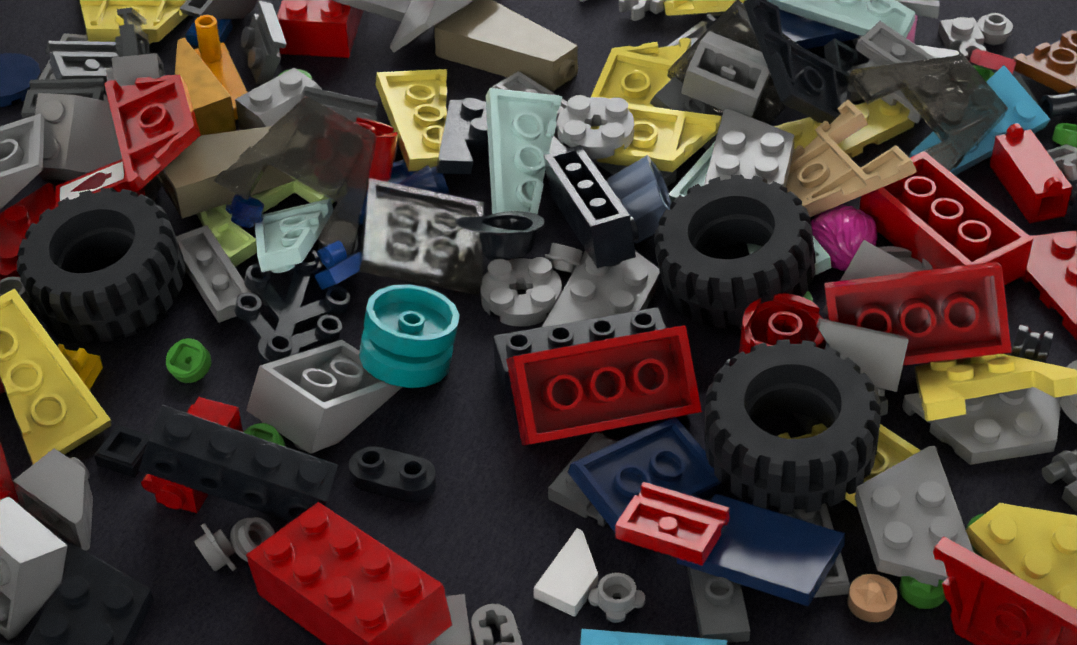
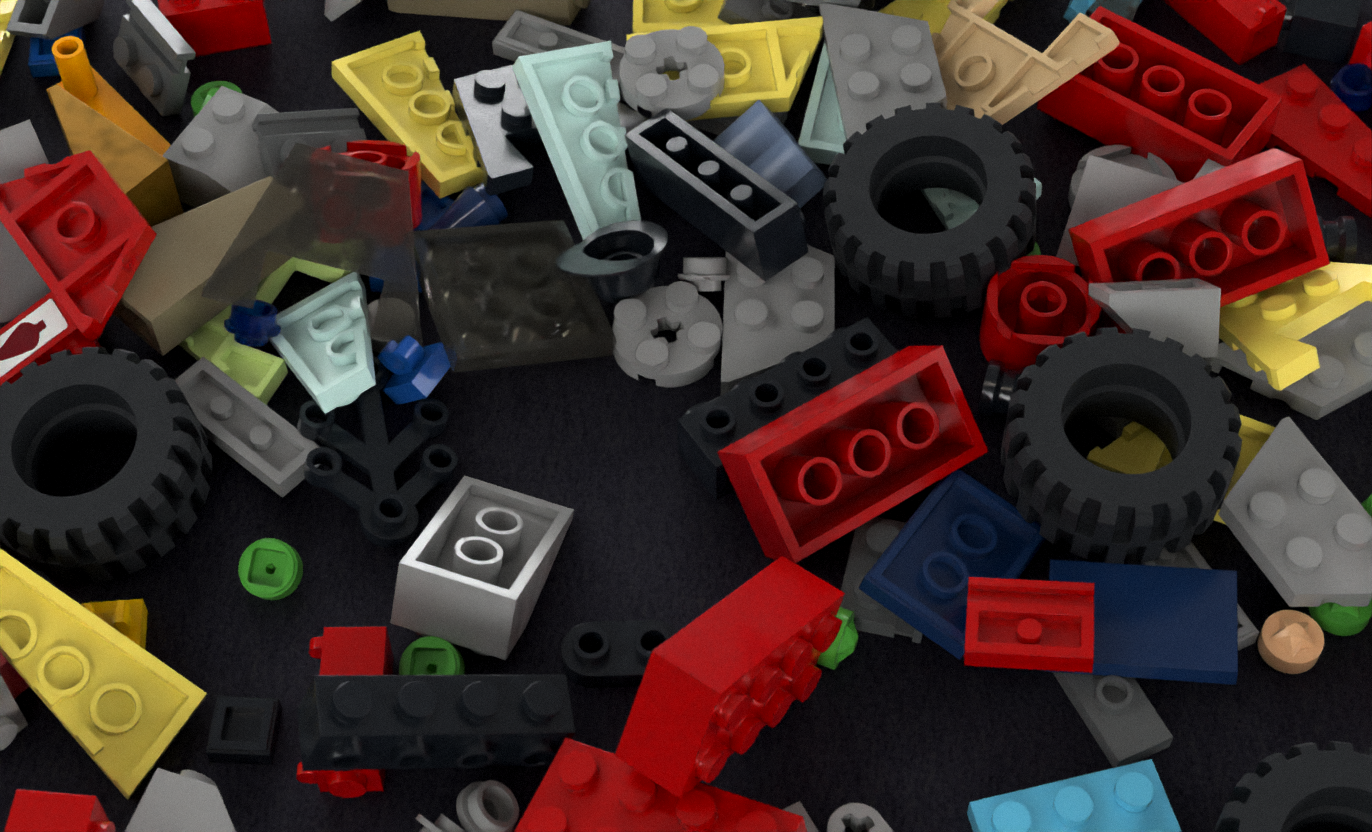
camera: 20 degrees left, 10 degrees up
teal wheel [359,284,460,388] -> none
white tile [534,529,598,617] -> none
light grey plate [588,573,645,623] -> none
dark pink hair [811,204,877,271] -> none
none -> red brick [615,556,845,799]
none -> bright green tile [817,606,858,670]

